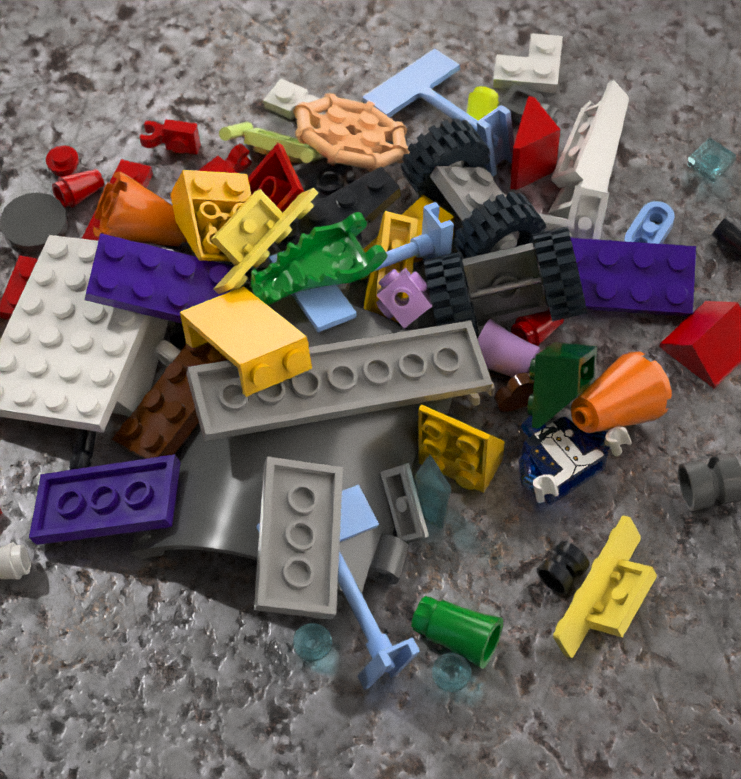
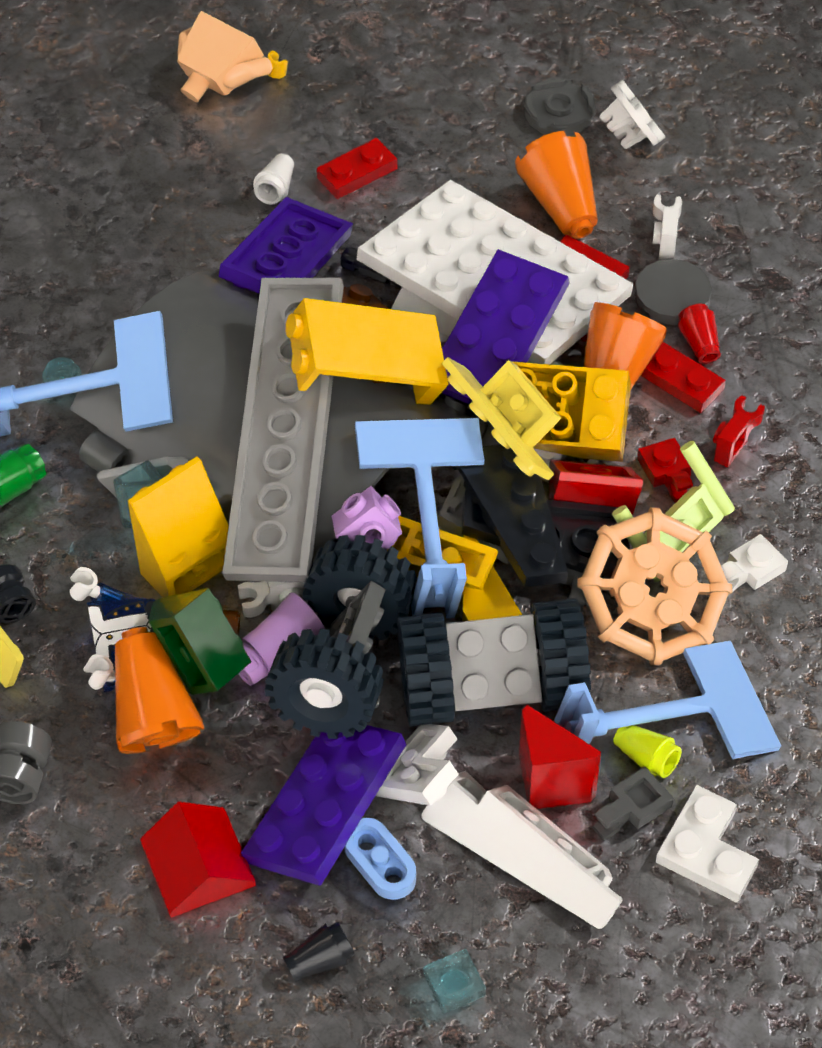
camera: 110 degrees right, 5 degrees down
red plate [45,145,79,177] -> none
green animal [251,212,388,304] -> none
light grey plate [254,457,343,620] -> none

